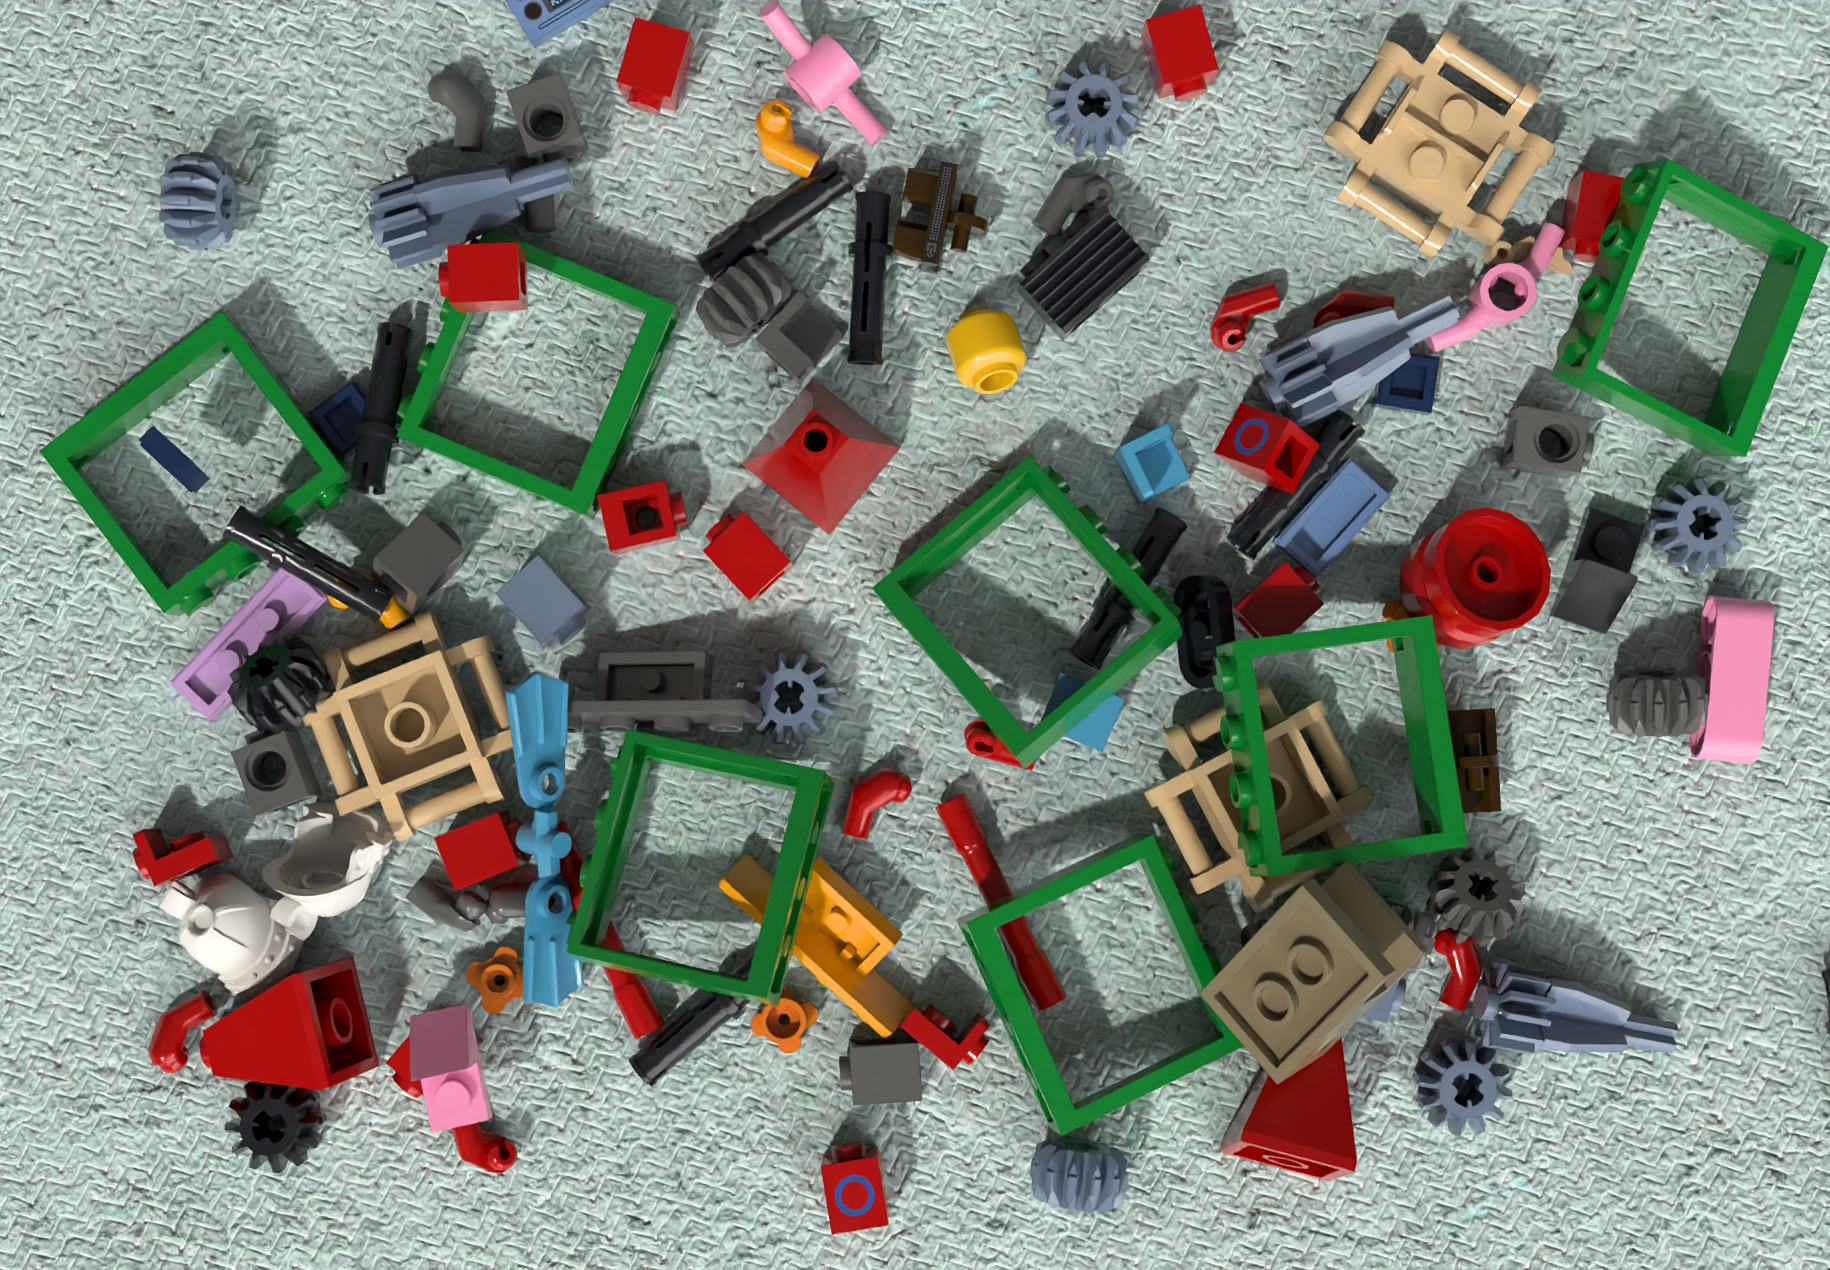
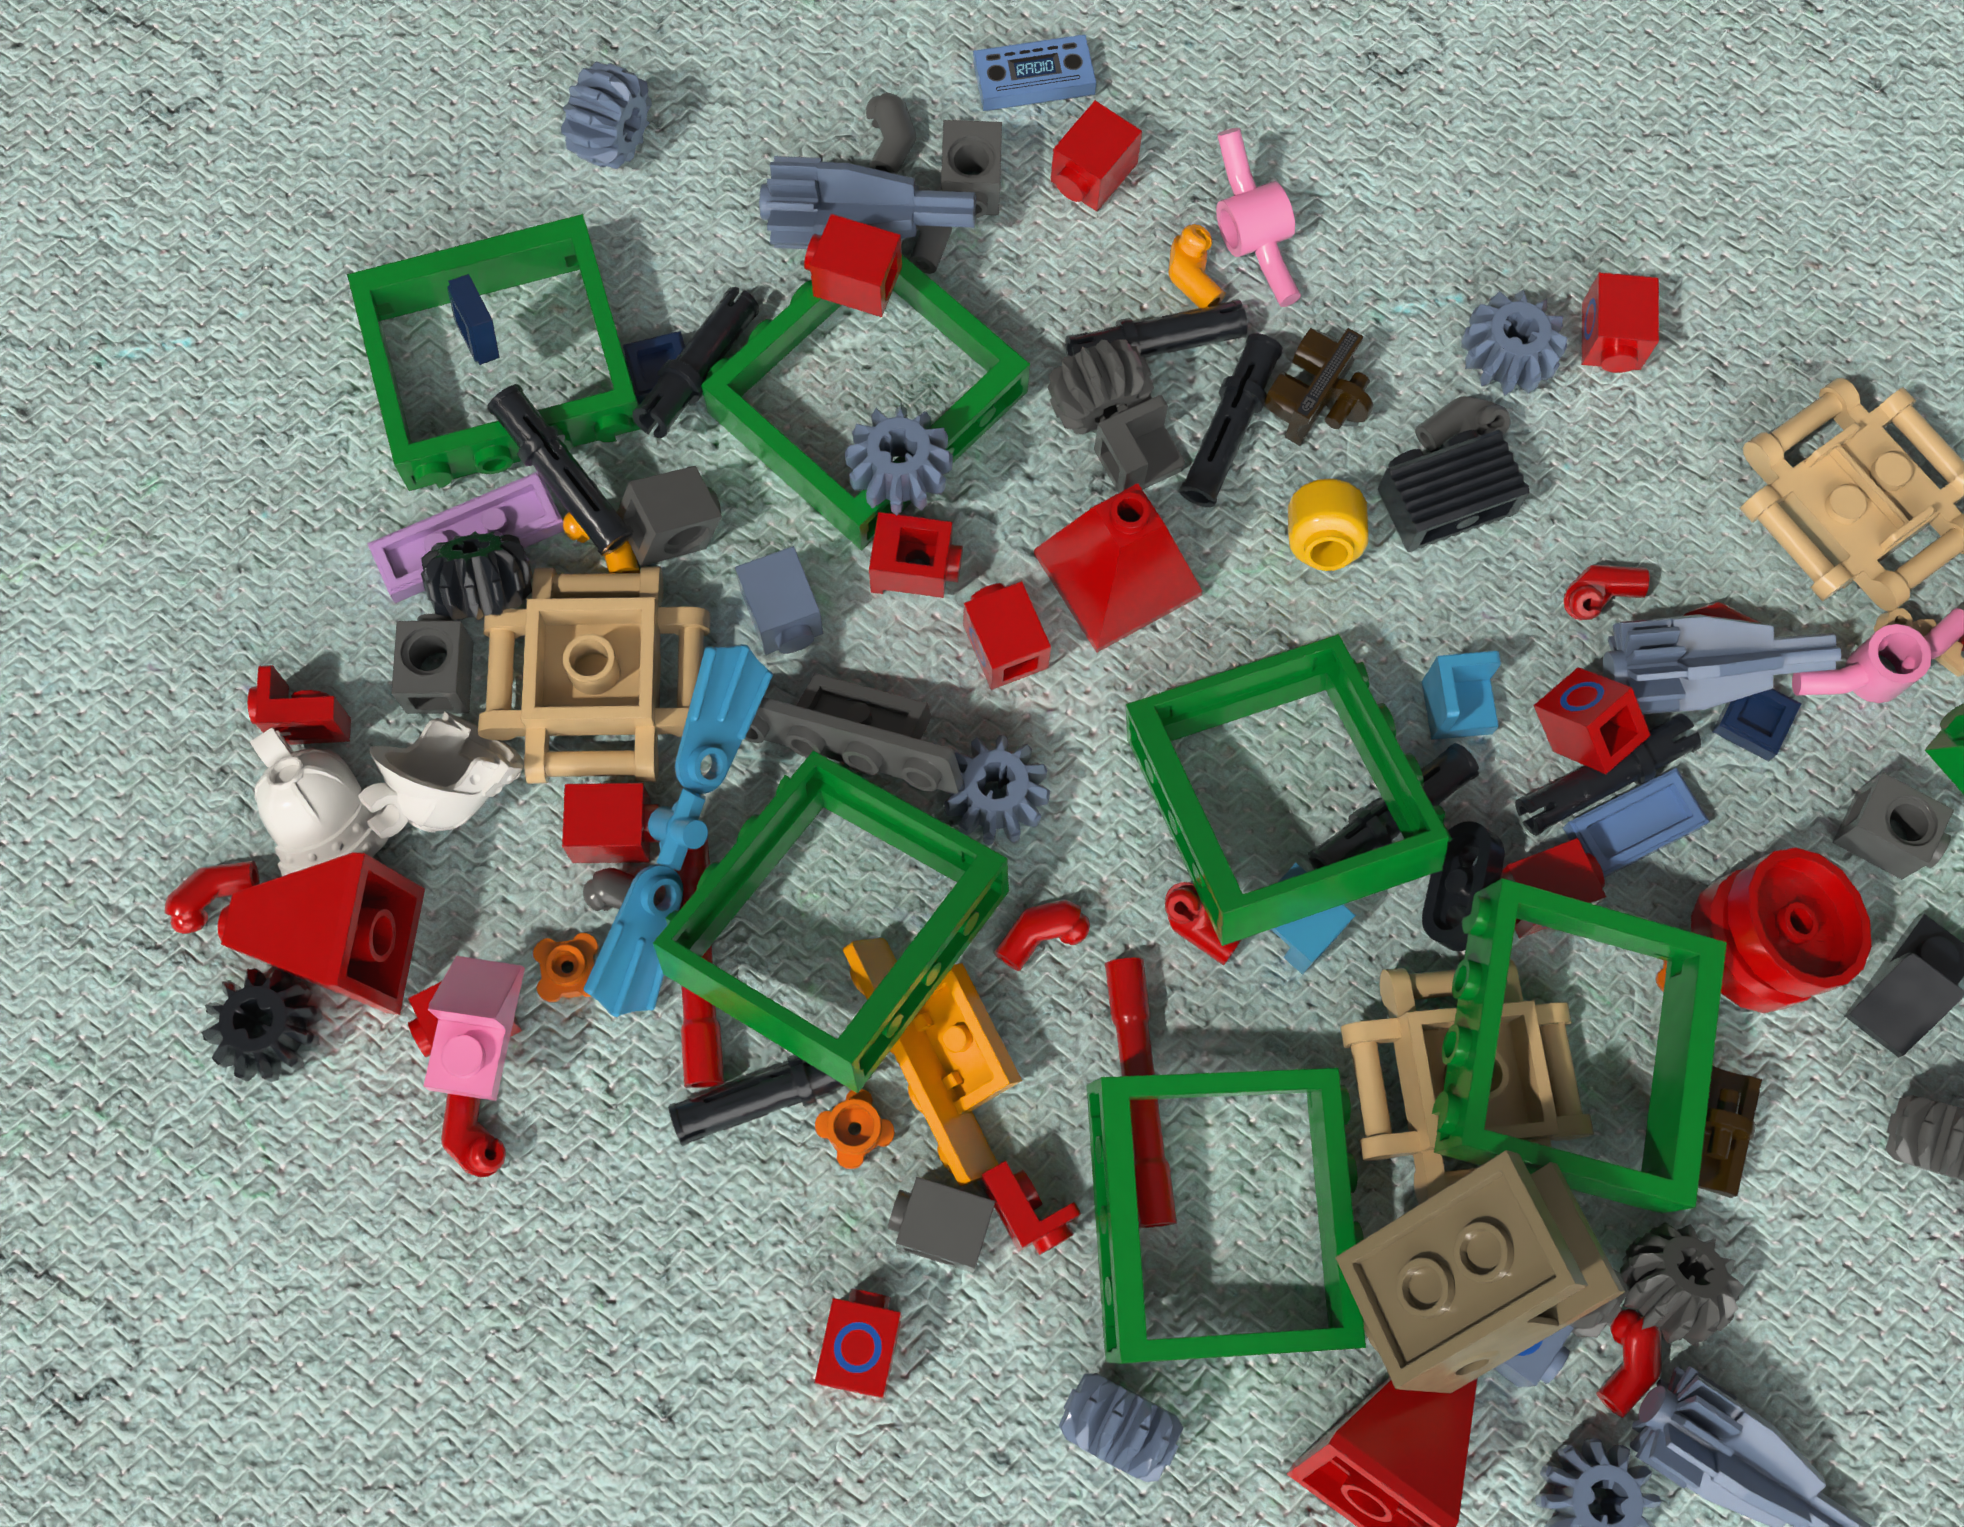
camera: 20 degrees right, 15 degrees down
dark grey arm [406,875,487,931] -> none
none -> sand blue gear [845,403,953,516]

